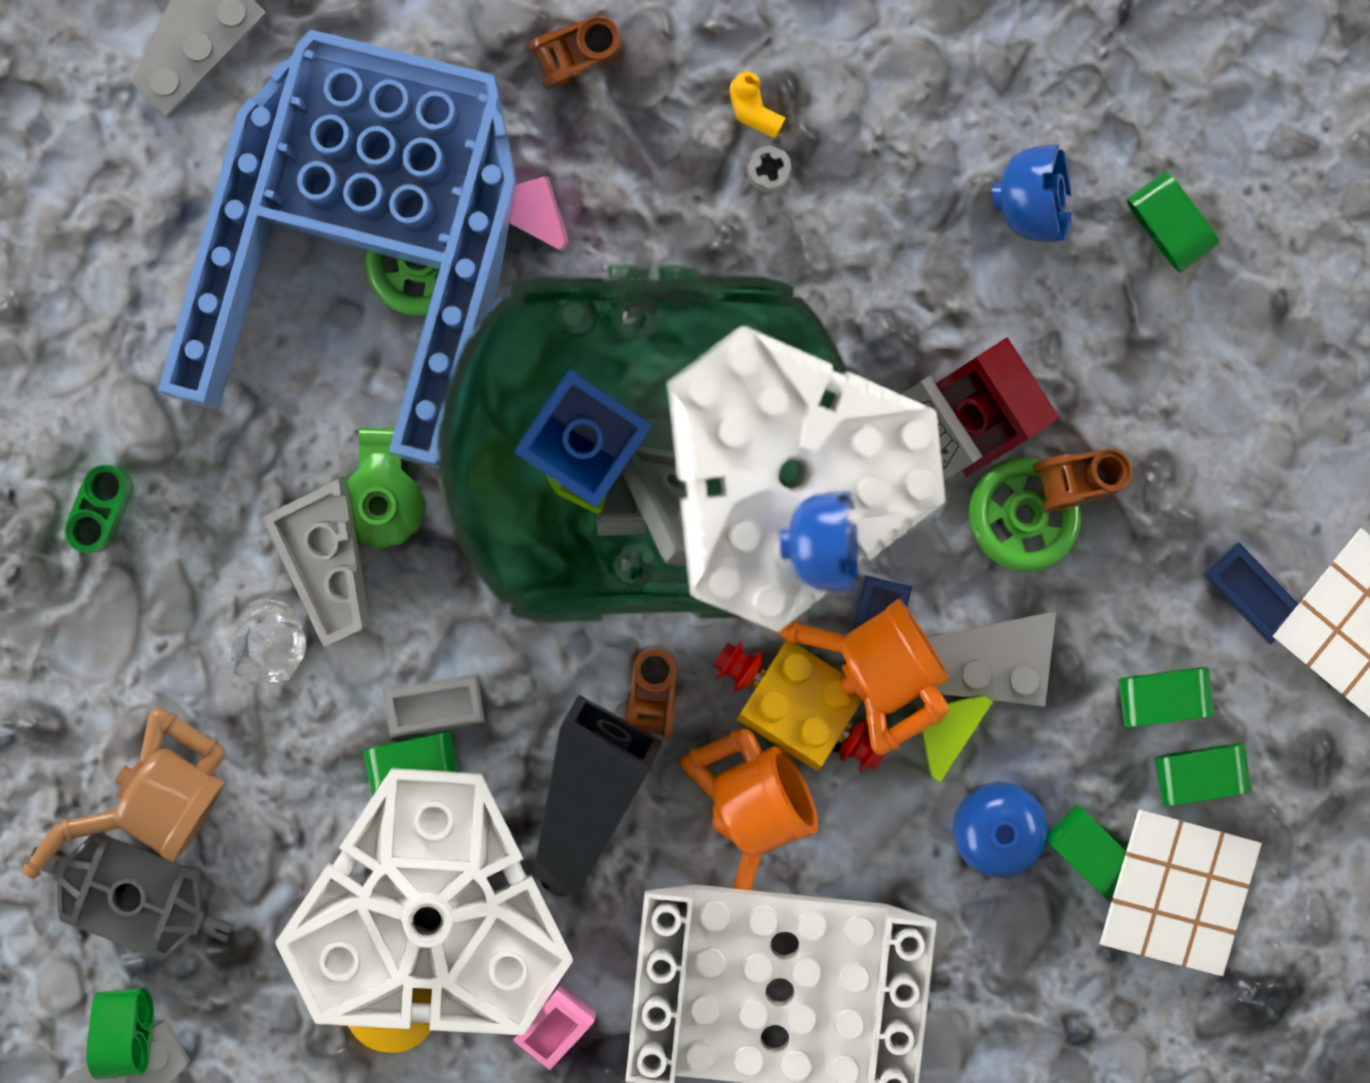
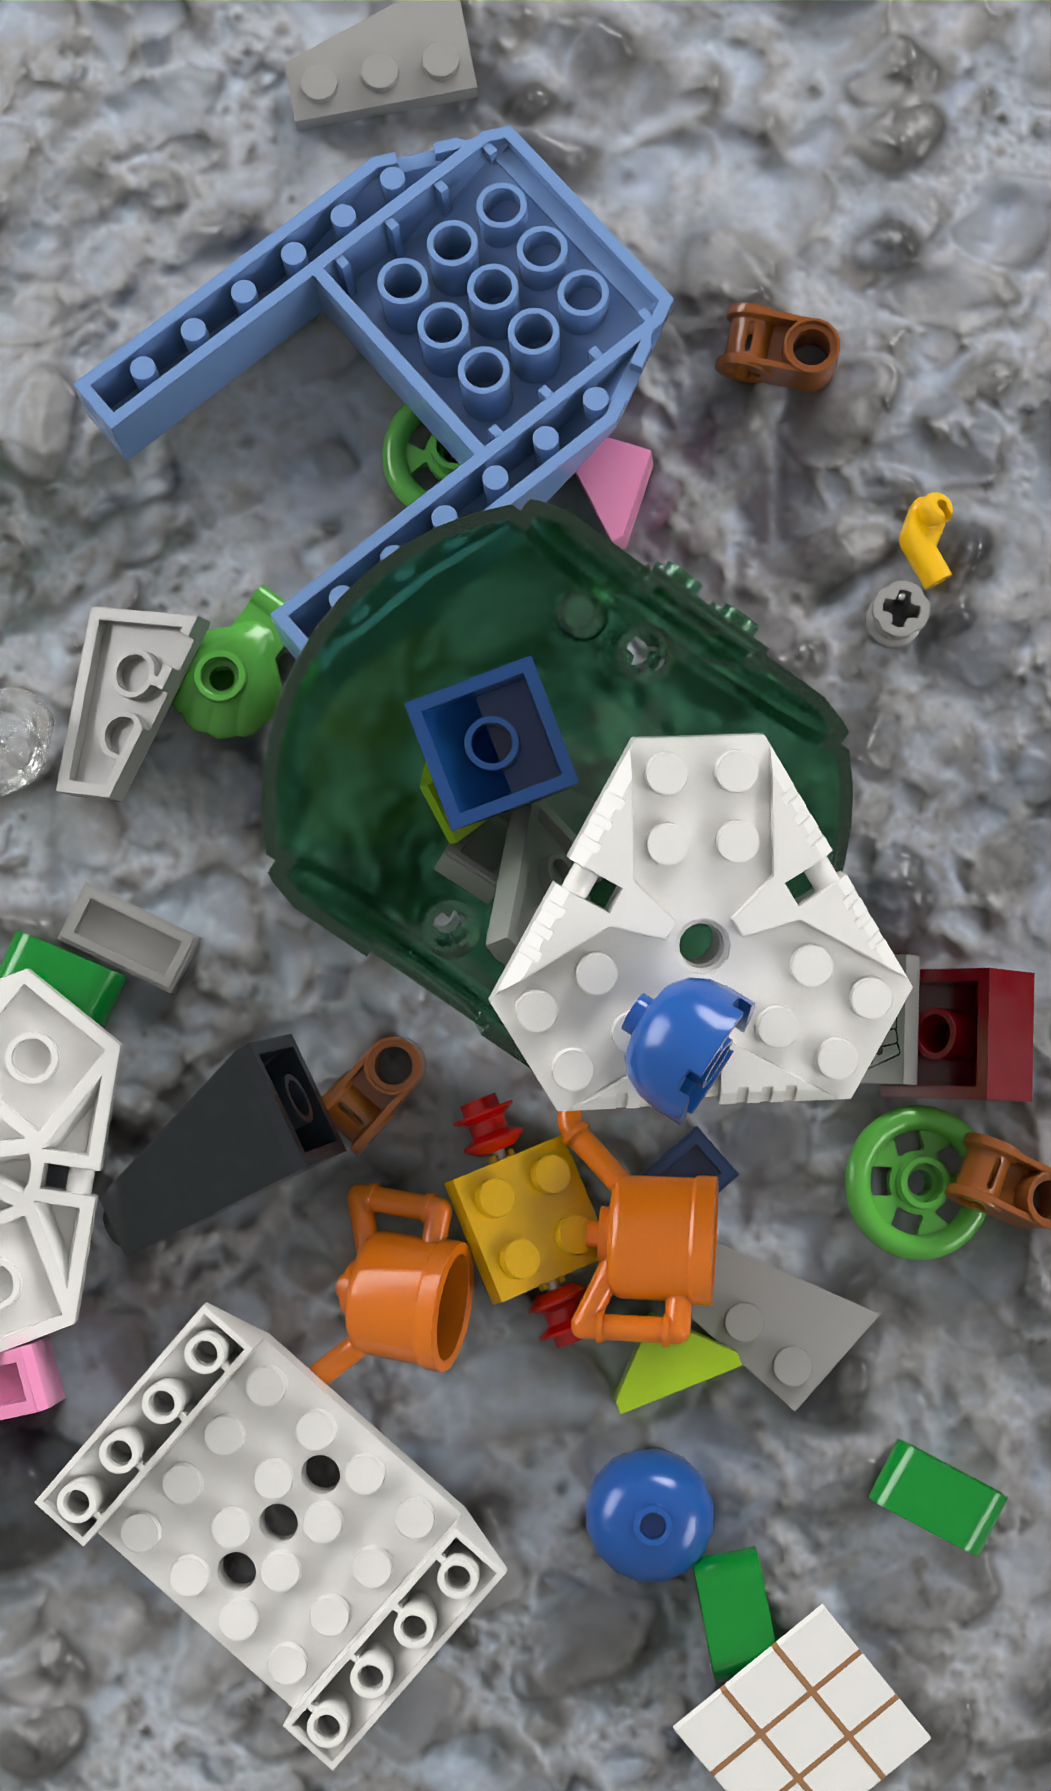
camera: 40 degrees right, 5 degrees down
green beam [1154,743,1252,806] -> none

